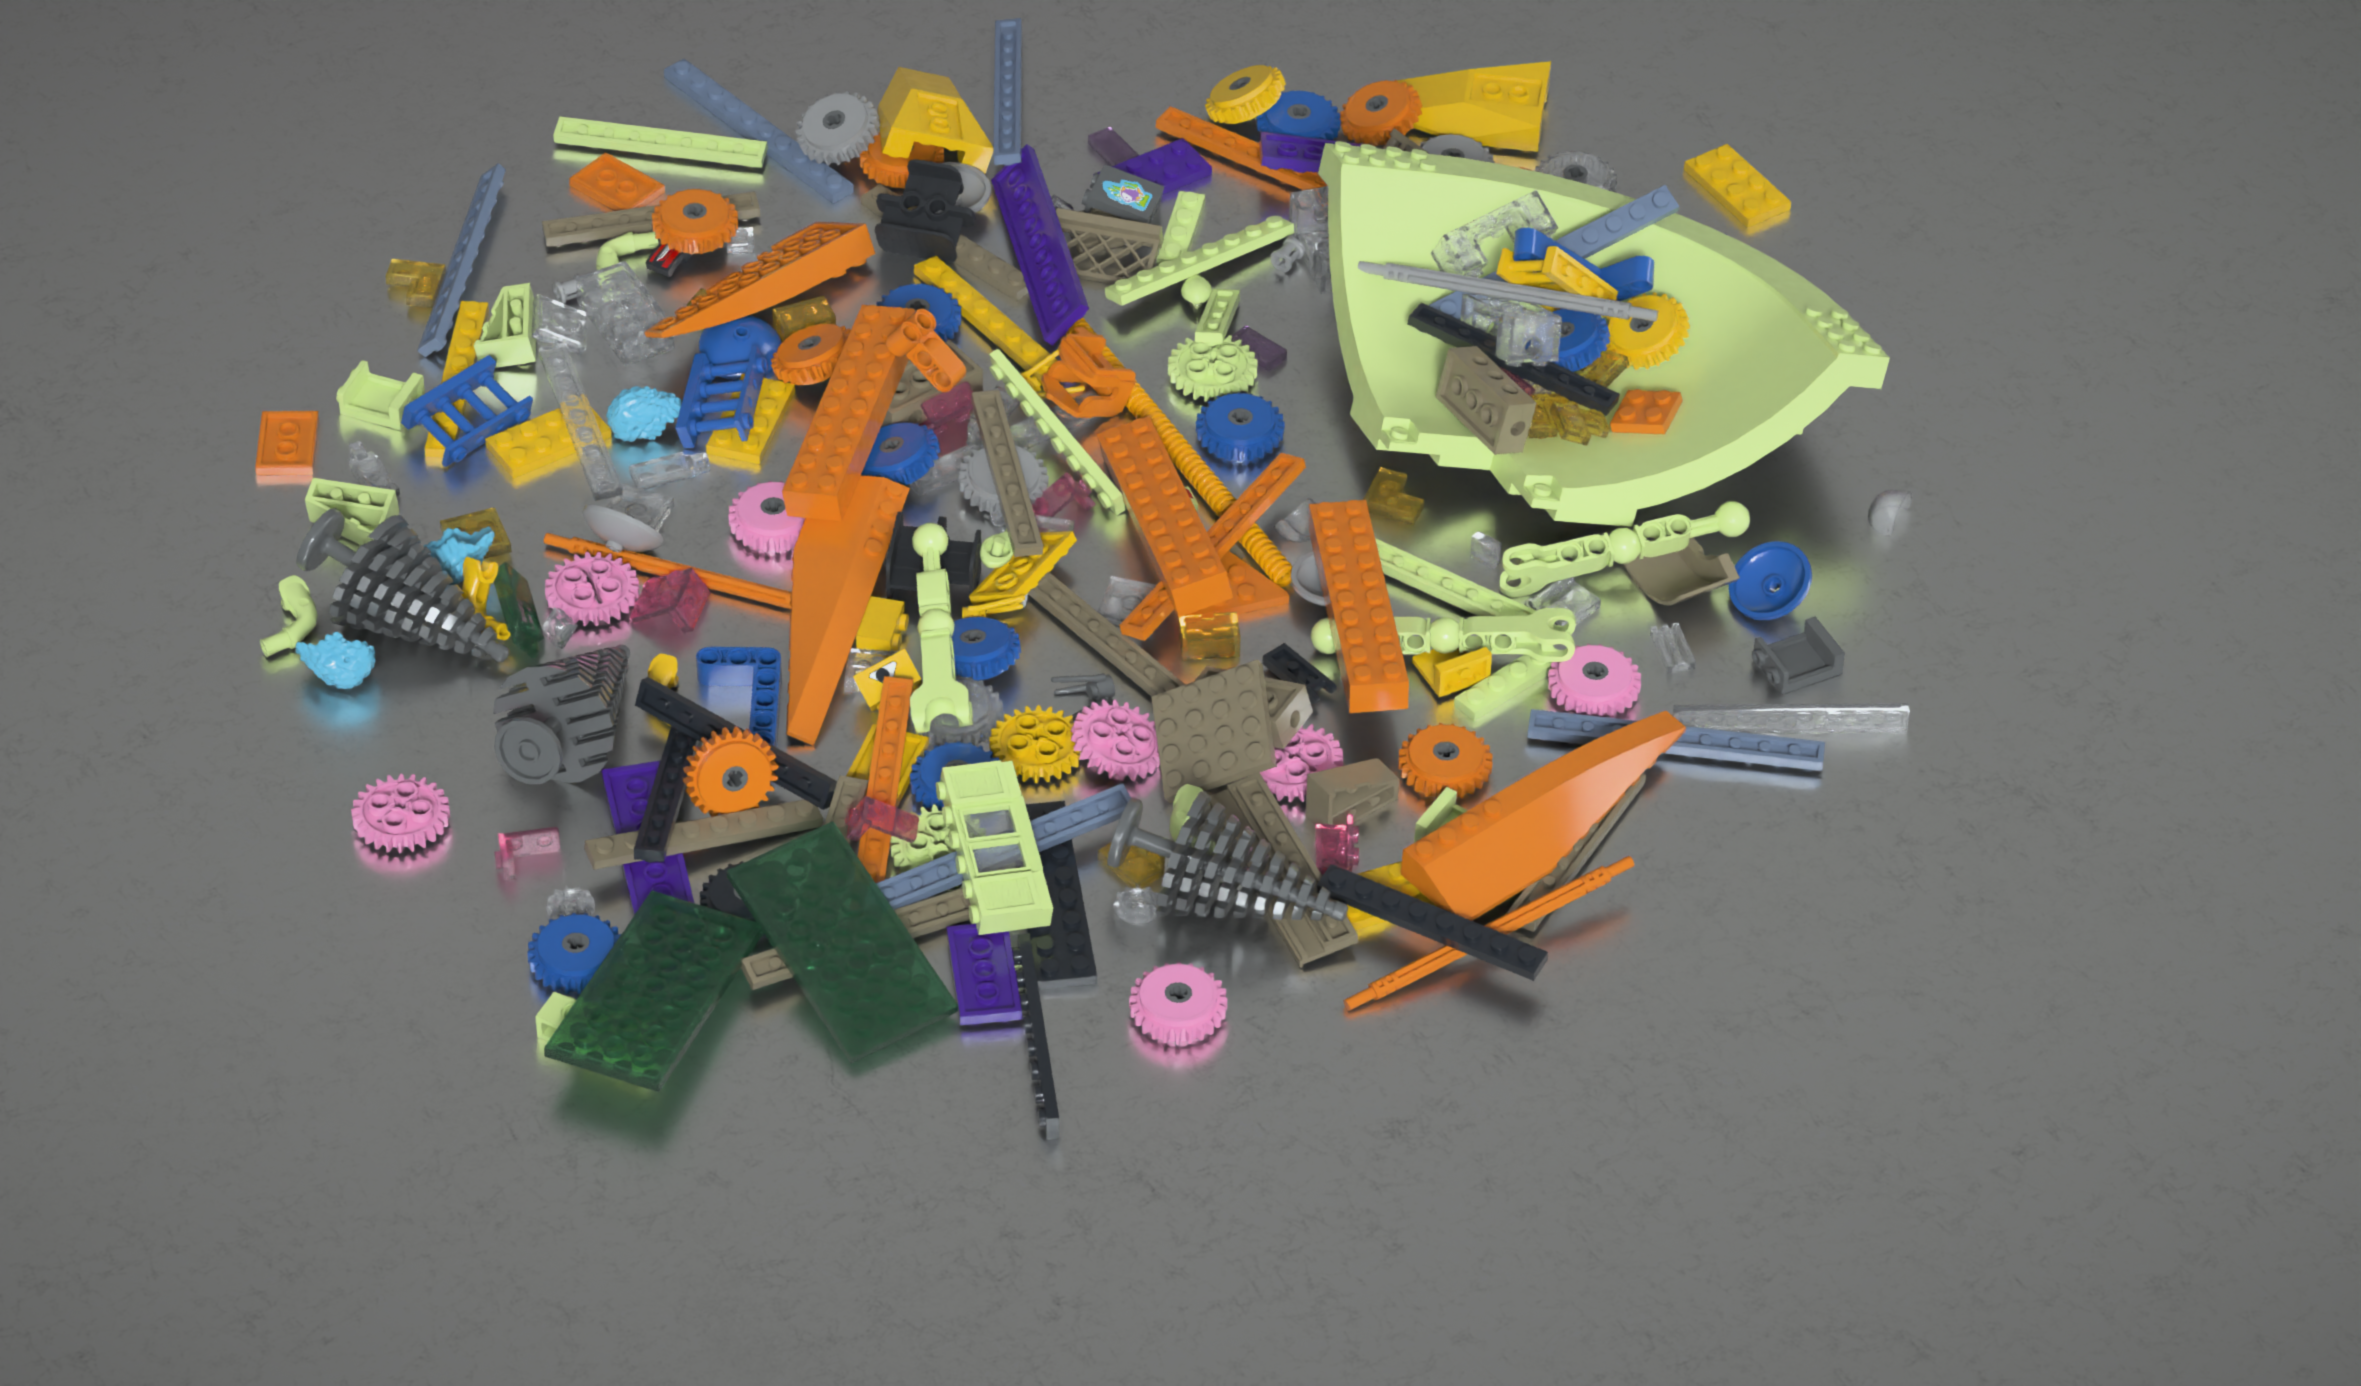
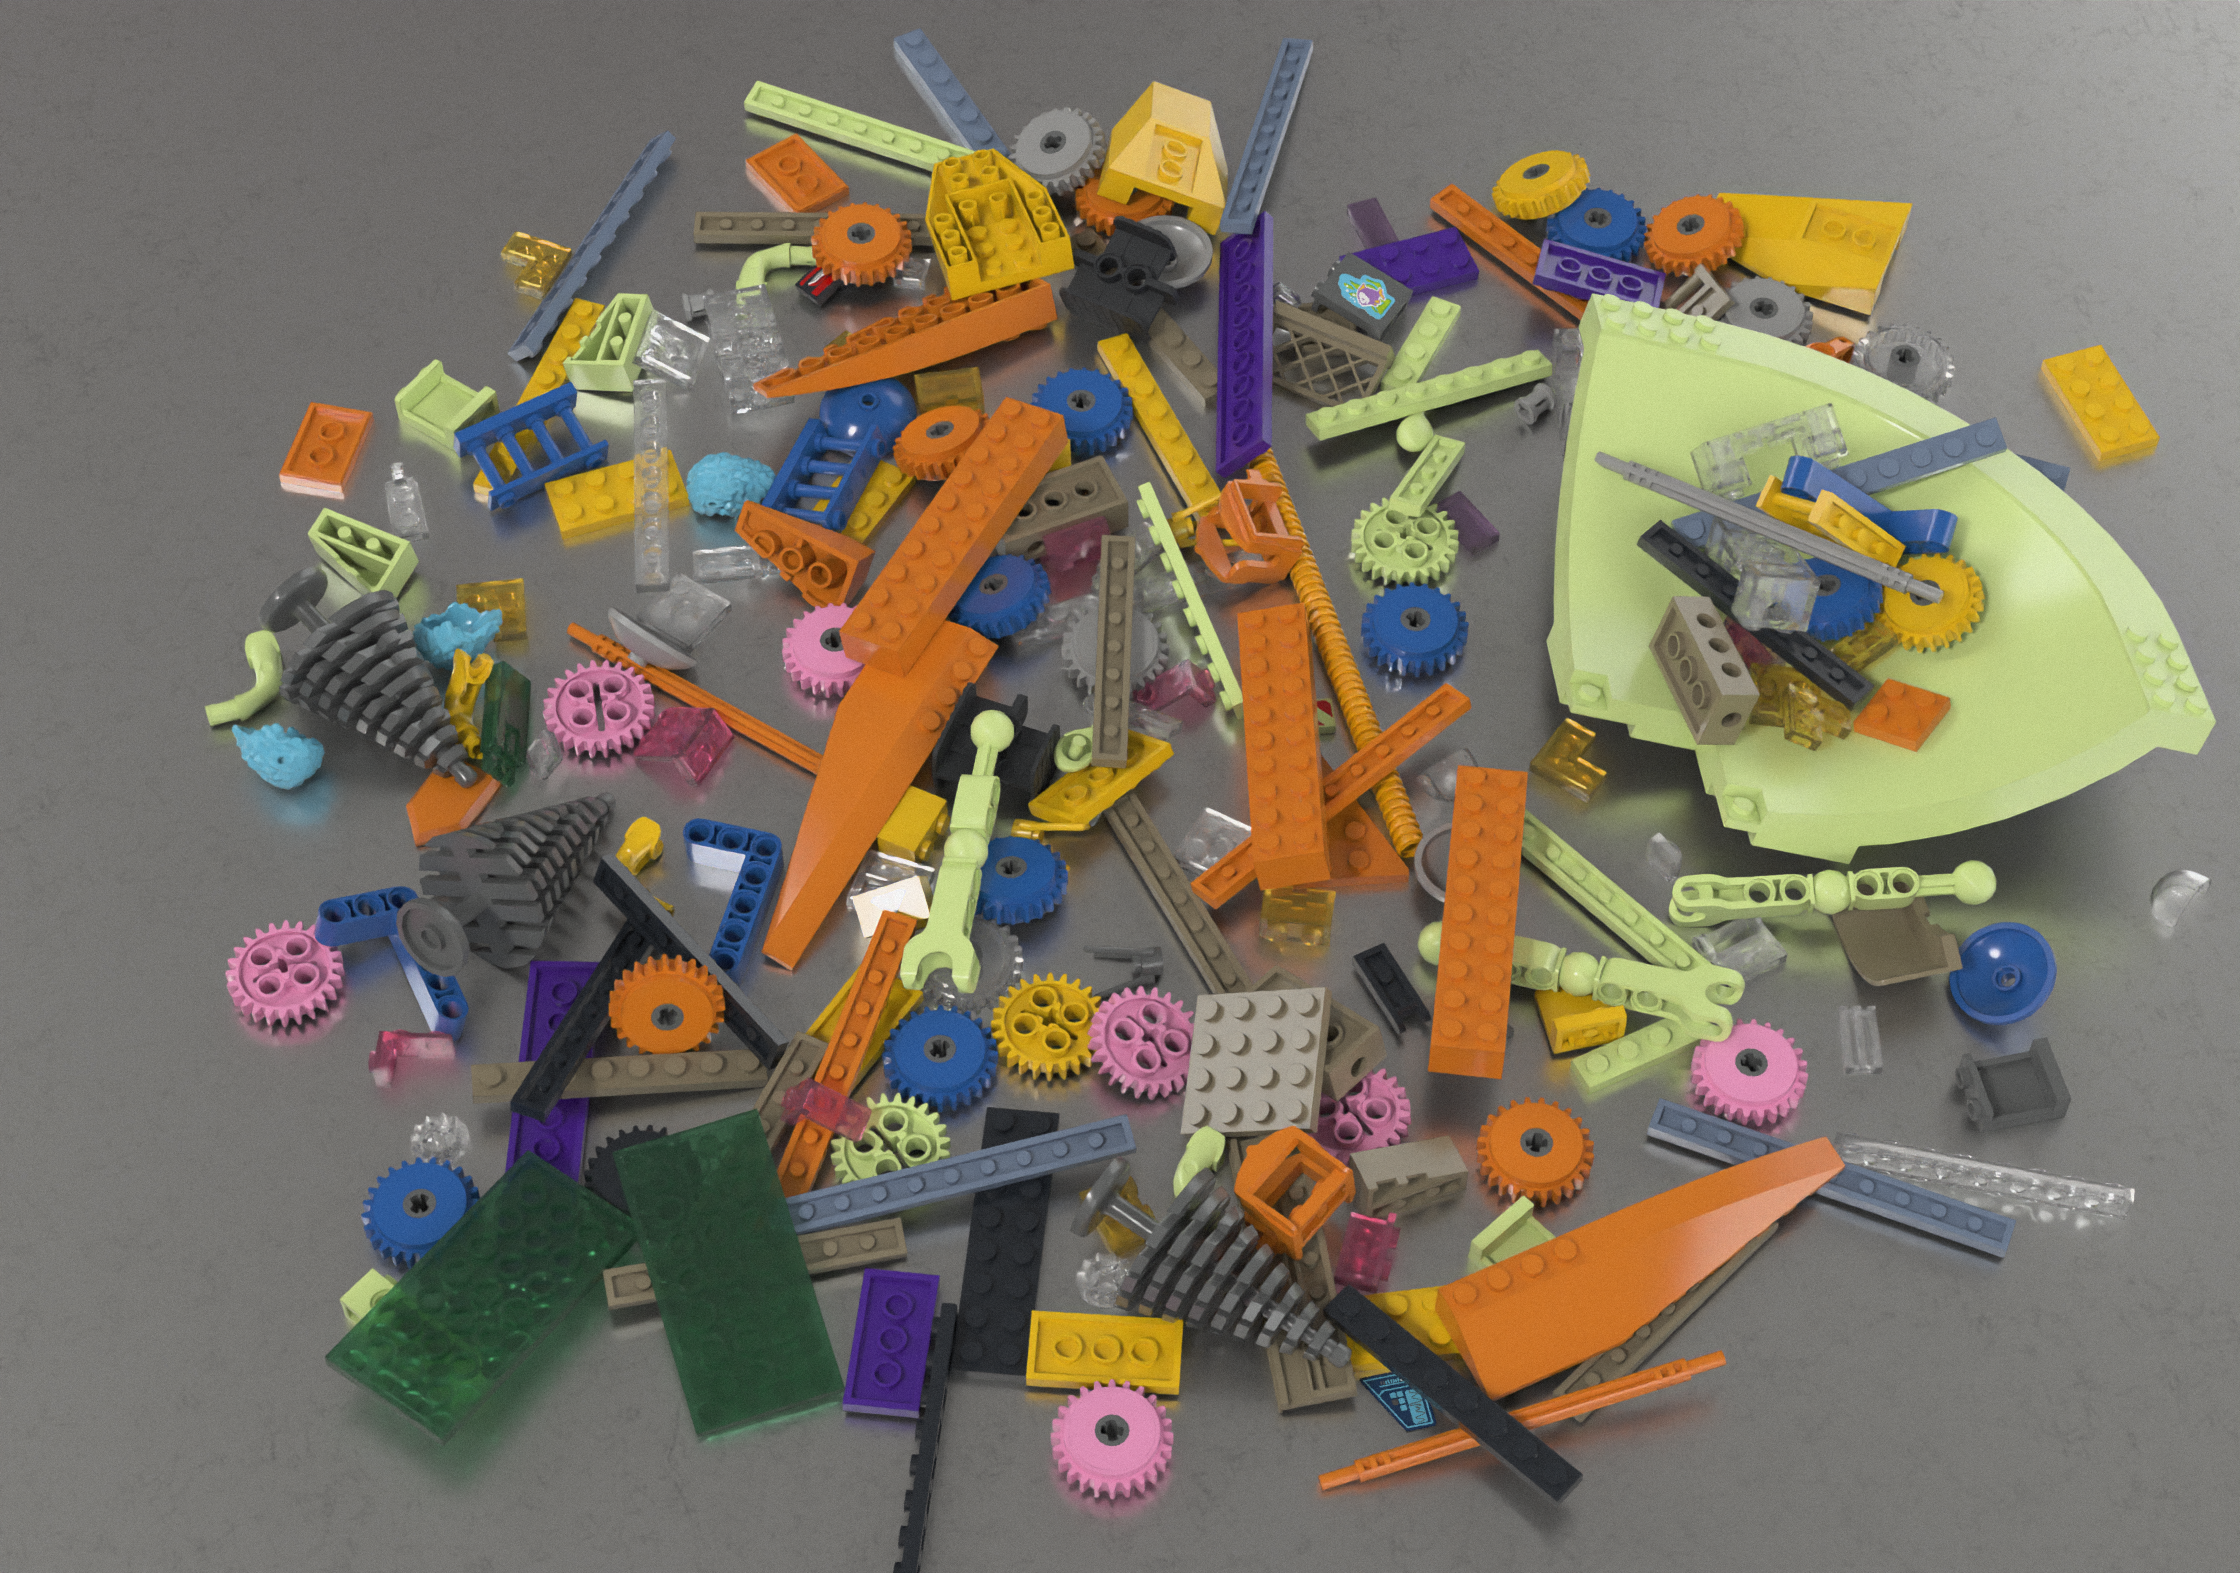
camera: 15 degrees right, 10 degrees up
orange piece [886,309,966,392] -> none
yellowish green window [936,760,1053,935] -> none
none -> blue beam [314,886,469,1042]
none -> orange tile [406,761,503,847]
none -> orange wedge [735,500,876,608]
none -> yellow wedge [925,148,1075,301]
none -> yellow plate [1026,1310,1183,1395]
none -> orange animal [1234,1126,1356,1261]
none -> sticker [1359,1372,1437,1432]

